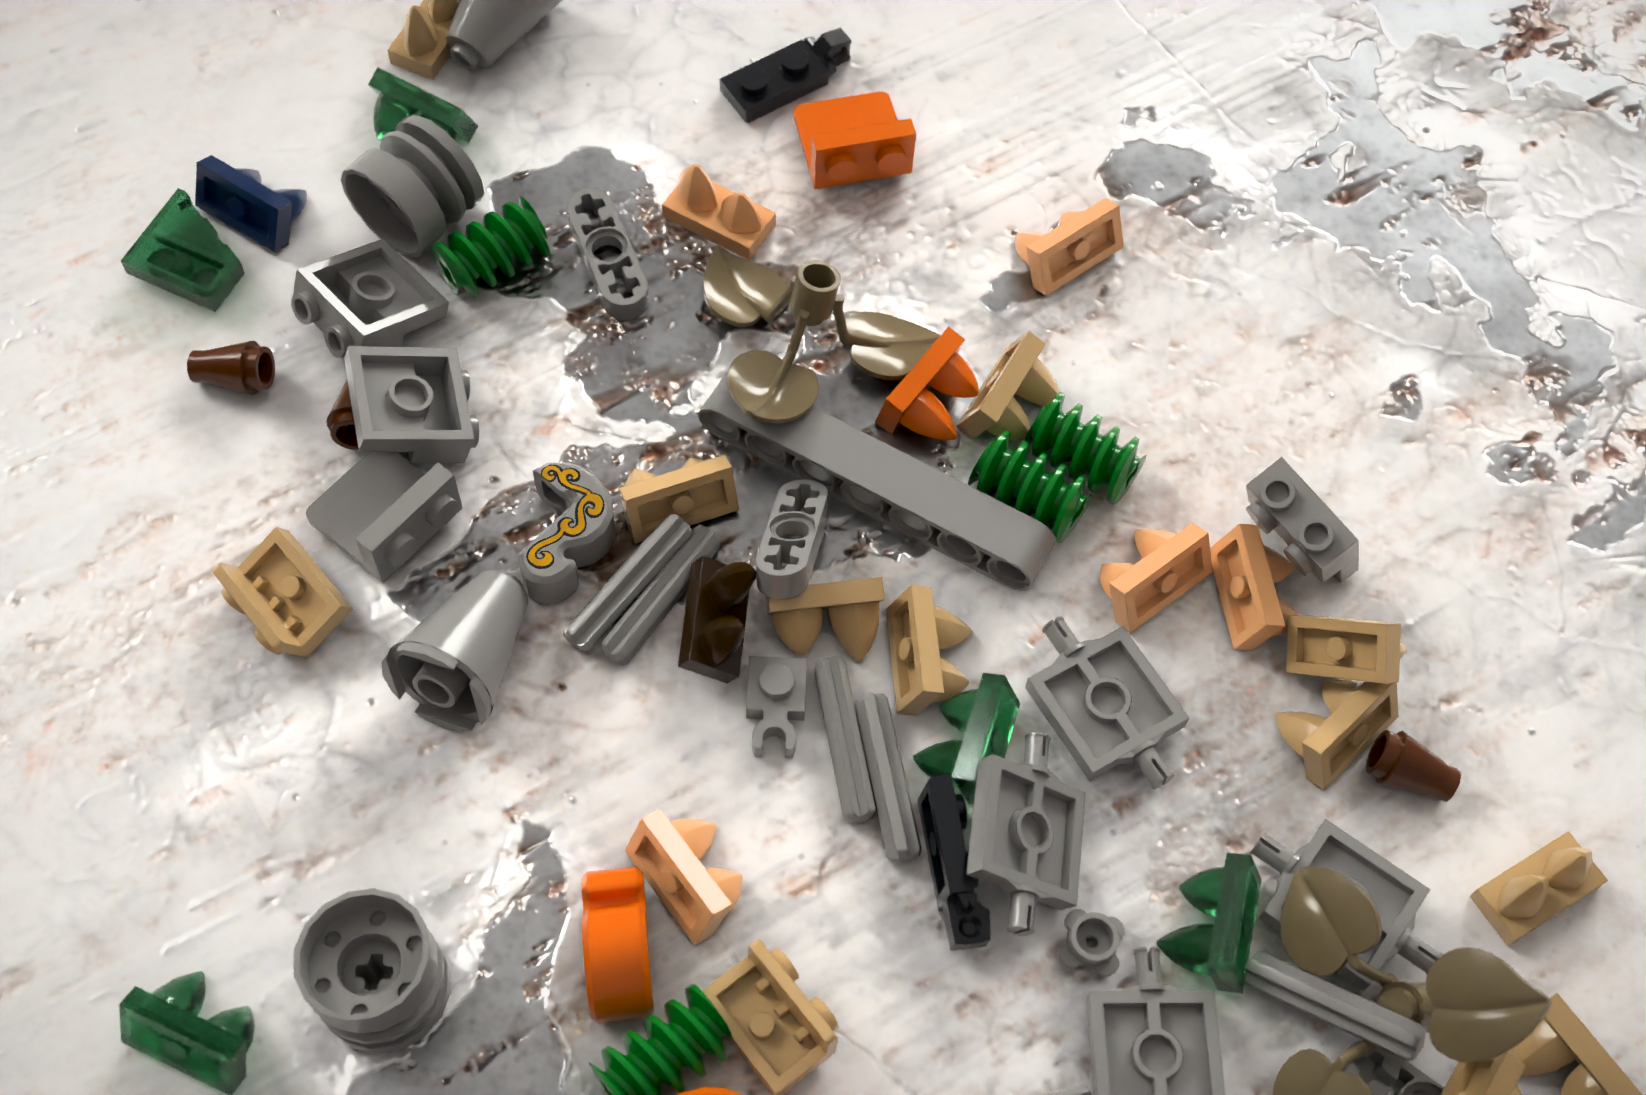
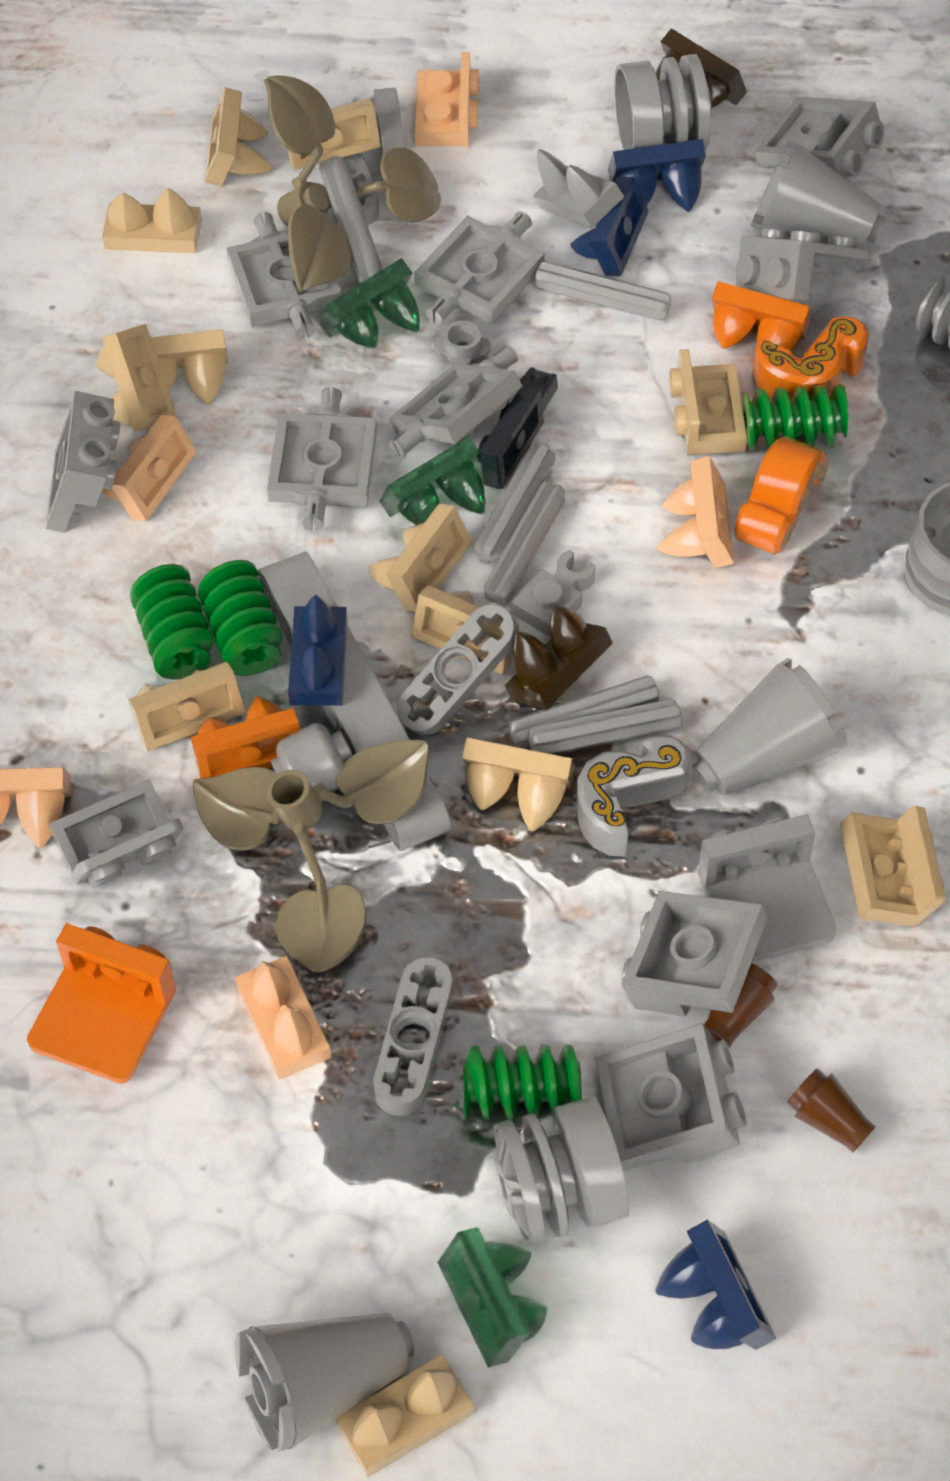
camera: 140 degrees left, 5 degrees down
clear green wing [121,188,245,312] -> none
black hinge [719,27,852,123] -> none
light nougat tile [1100,522,1213,633] -> none
reddish brown cone [1366,730,1461,802] -> none
none -> light grey bracket [49,779,184,888]
none -> light grey head [271,723,354,792]
none -> dark blue tile [288,594,348,706]

